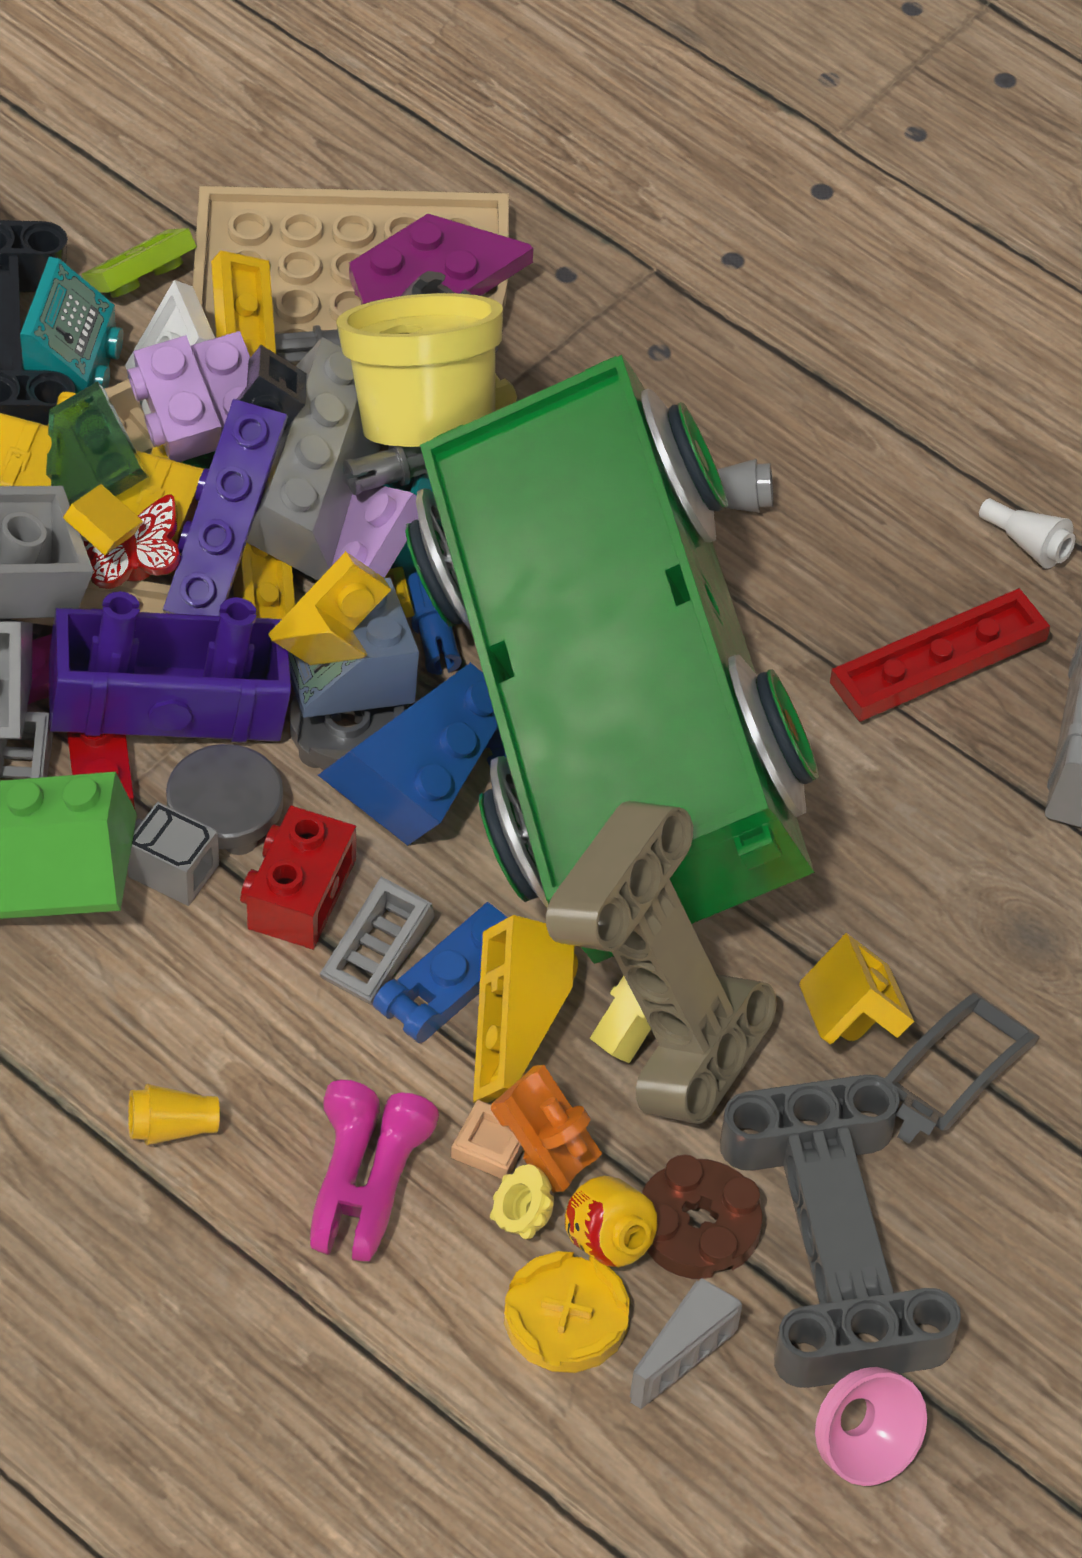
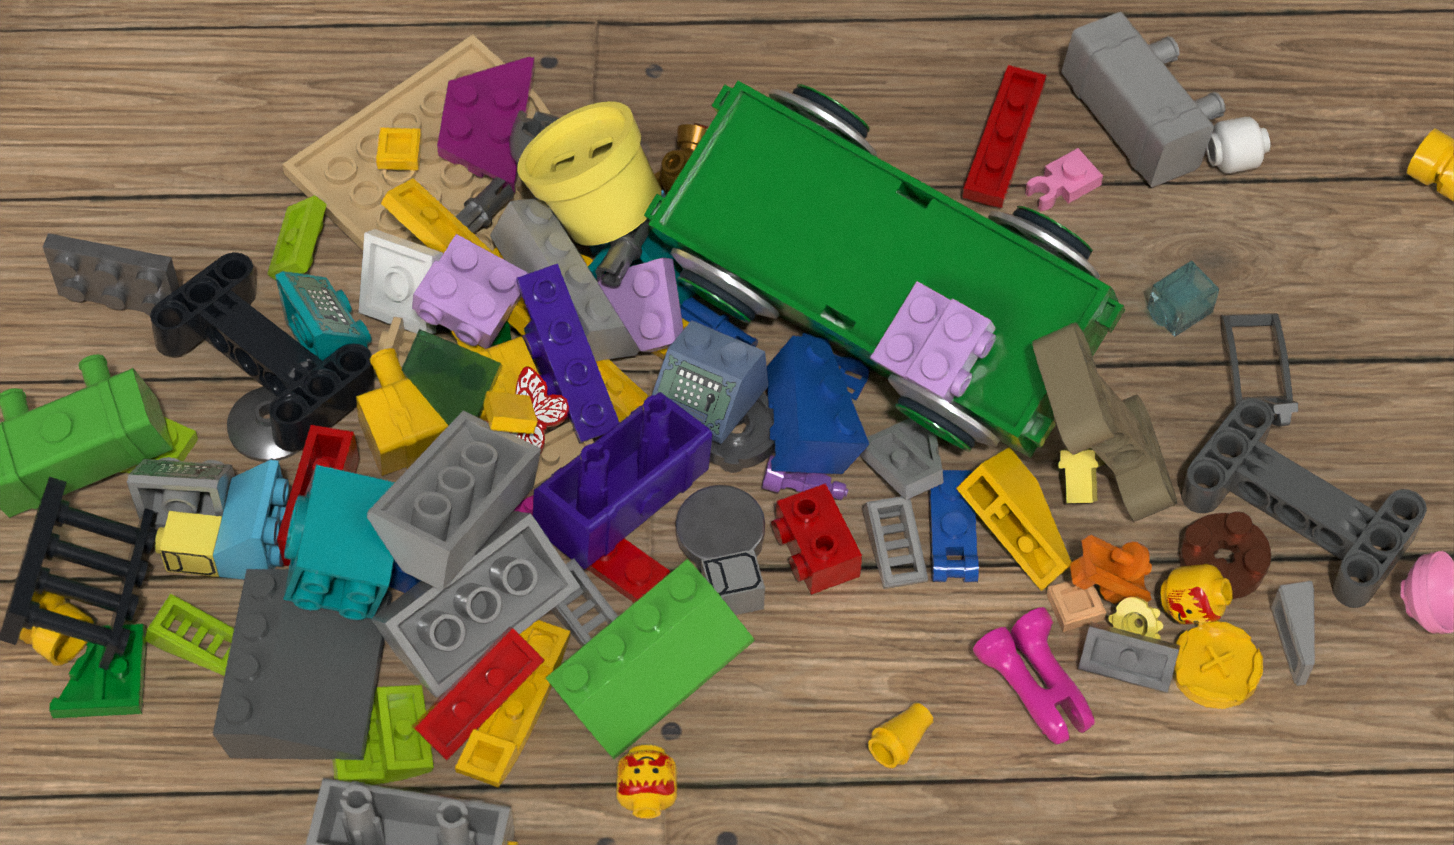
camera: 40 degrees left, 5 degrees up
black bracket [237,345,307,432] -> none
yellow slope [268,551,391,666] -> none
yellow panel [799,933,914,1044] -> none
white cone [979,498,1075,569] -> none
none -> yellow tile [376,127,422,170]
none -> medium lavender piece [761,455,848,500]
none -> light grey wing [860,418,944,500]
none -> lavender plate [870,281,996,404]
none -> bright pink plate [1025,148,1103,211]
none -> flat silver plate [1078,622,1180,693]
none -> clear light blue brick [1147,260,1219,337]

